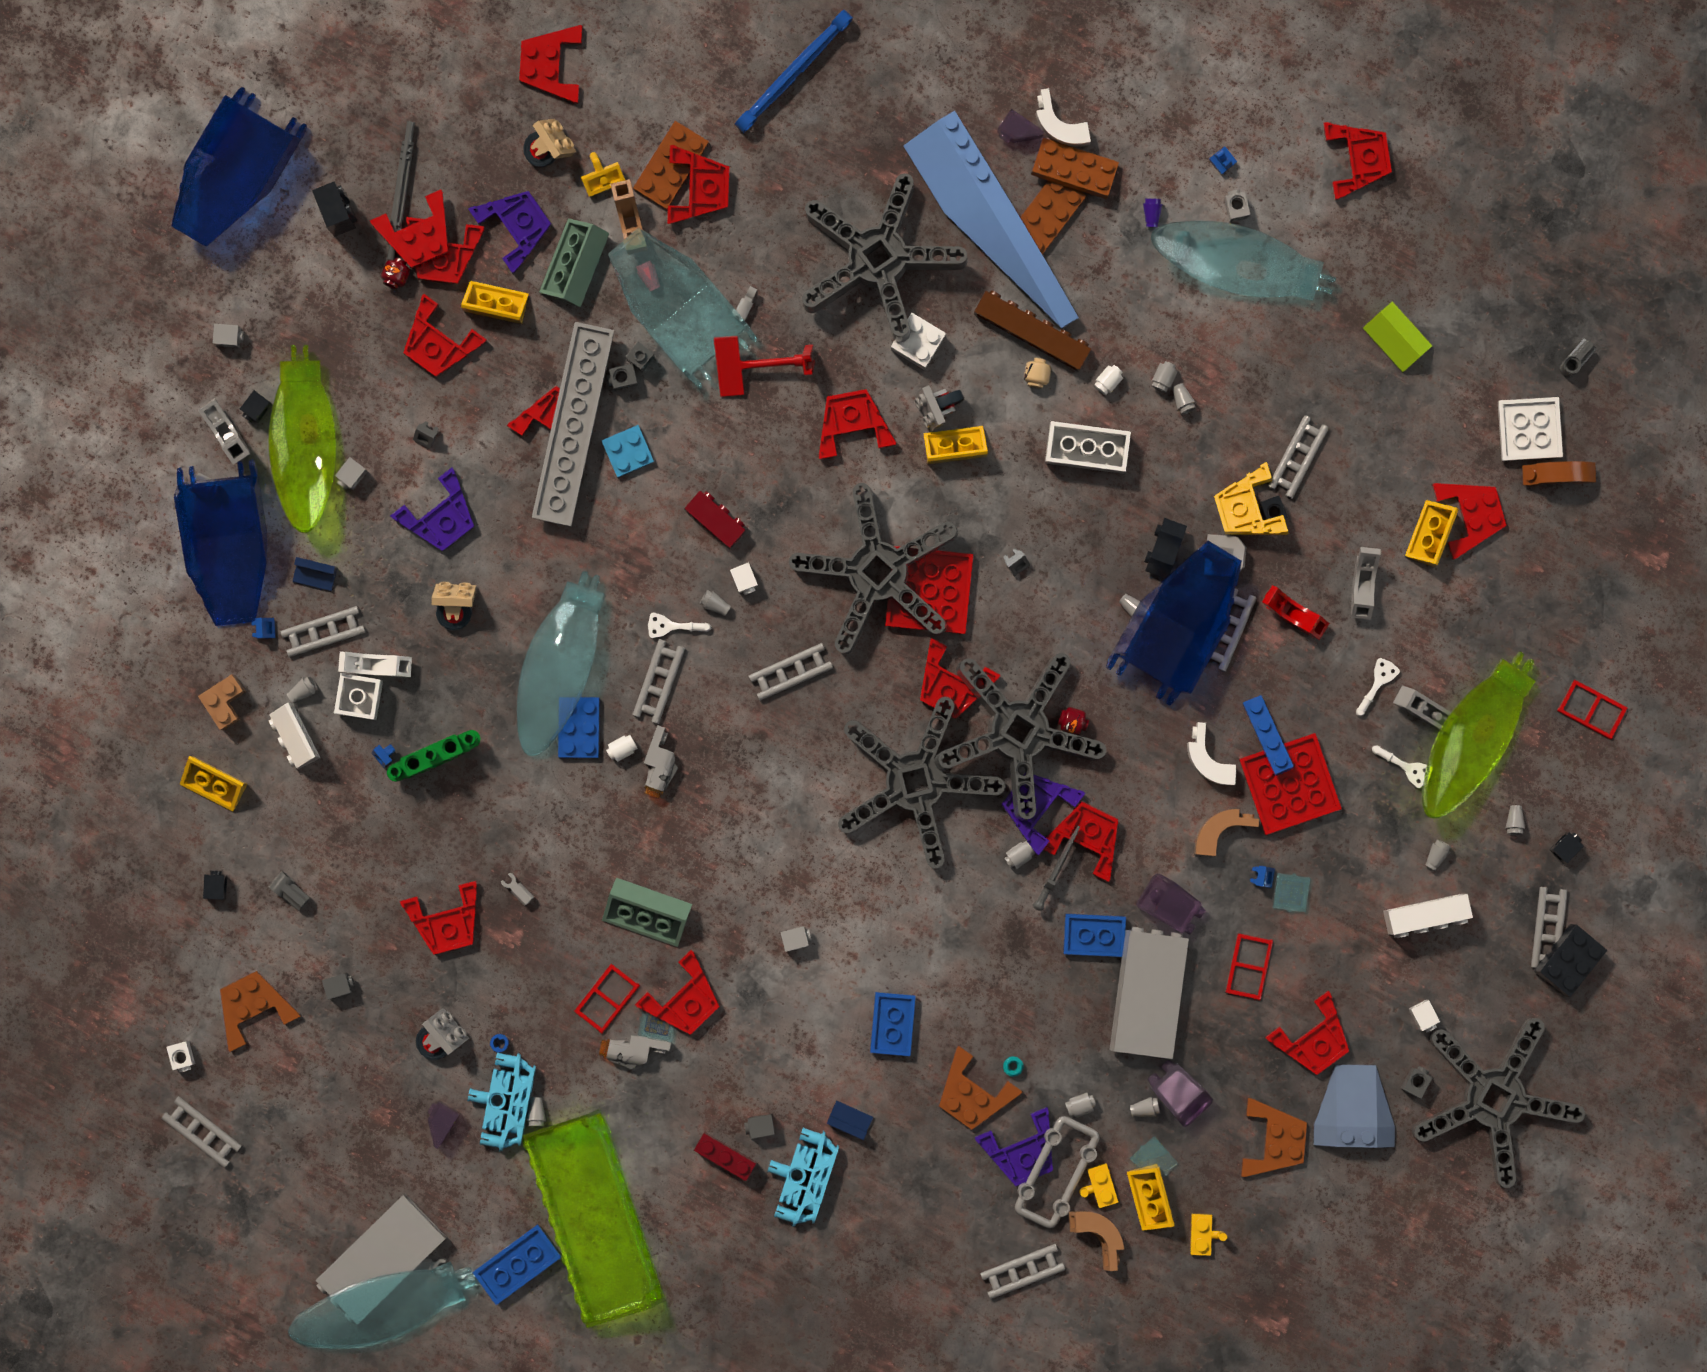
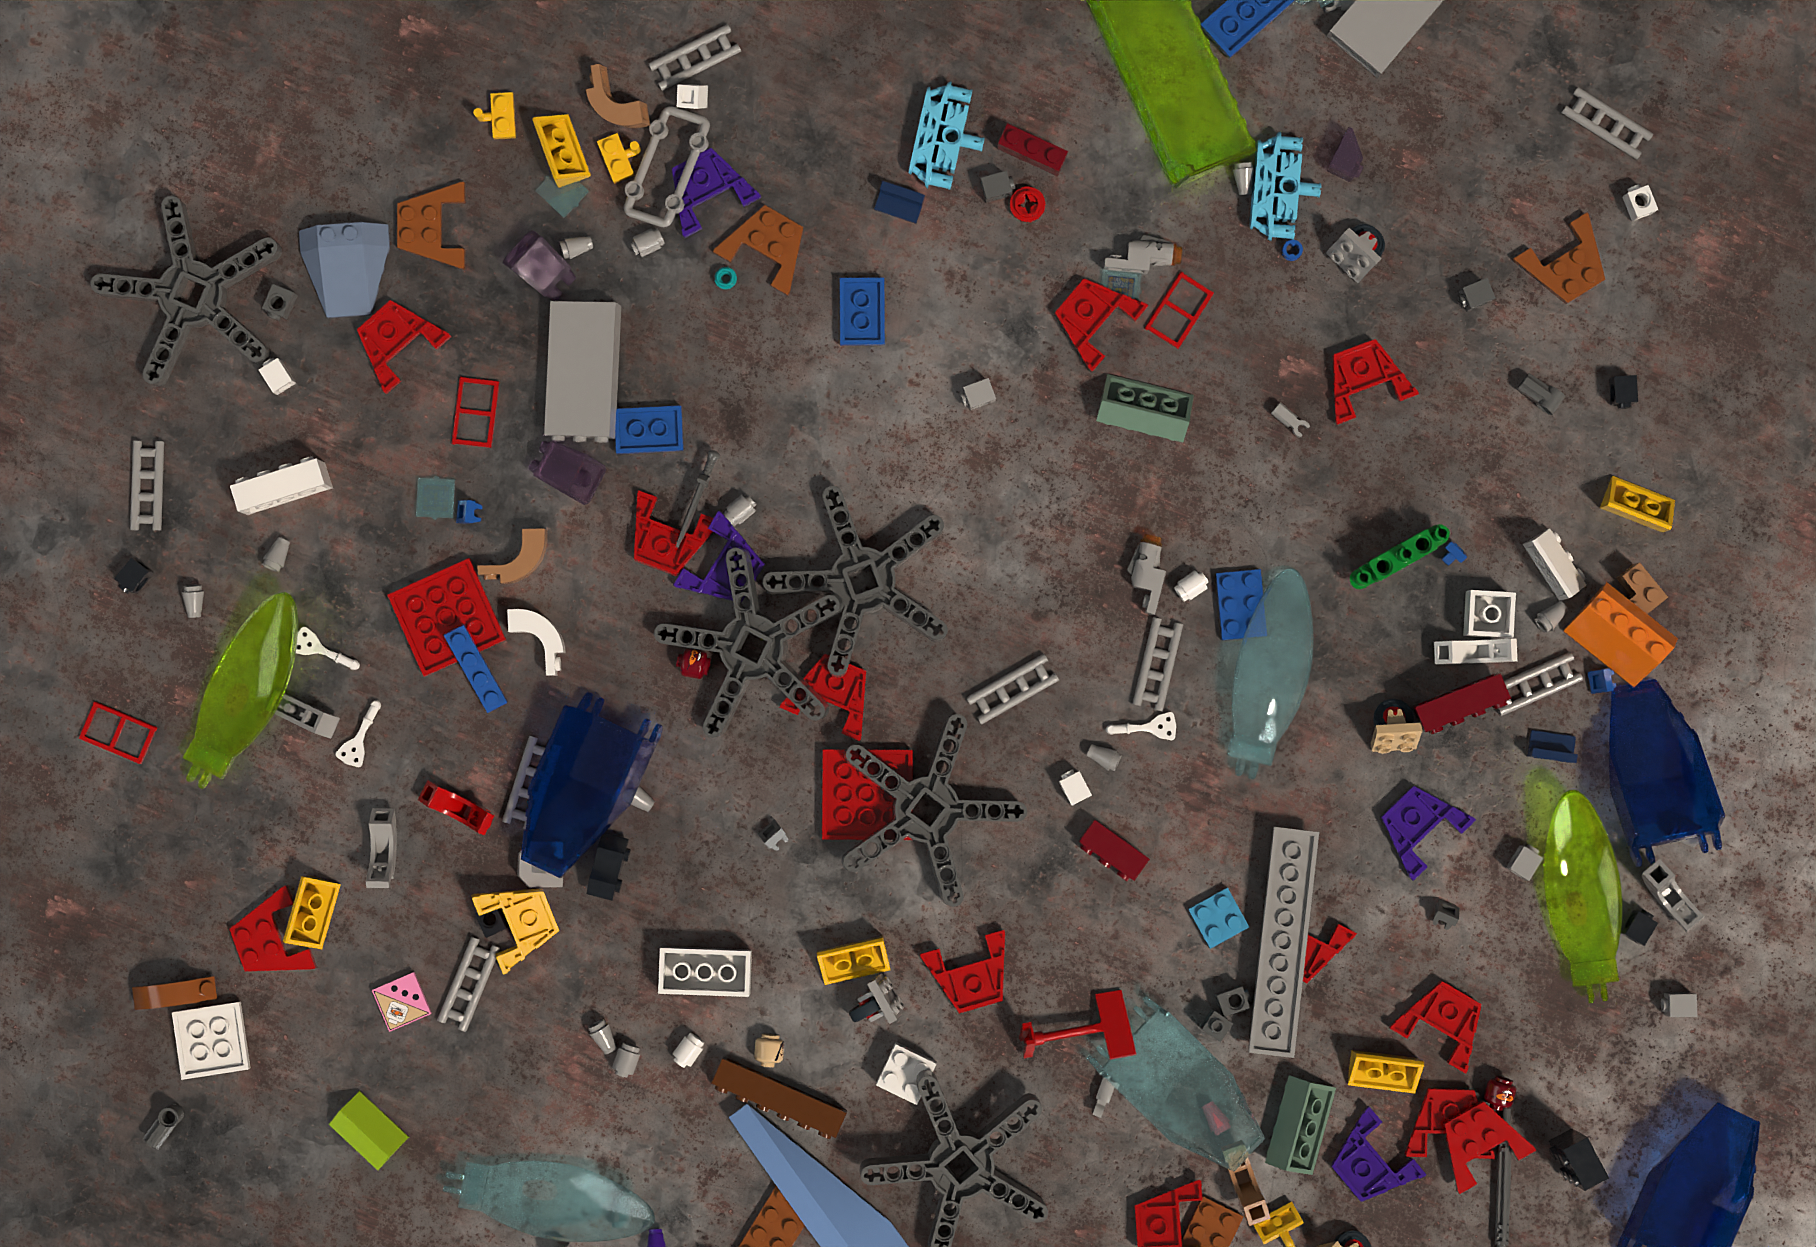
camera: 175 degrees right, 0 degrees up
black brick [1533,924,1607,997] -> none
none -> tile [372,972,432,1032]
none -> white brick [677,84,708,109]
none -> red gear [1010,187,1046,223]
none -> dark red brick [1413,673,1511,735]
none -> orange slope [1563,582,1678,687]

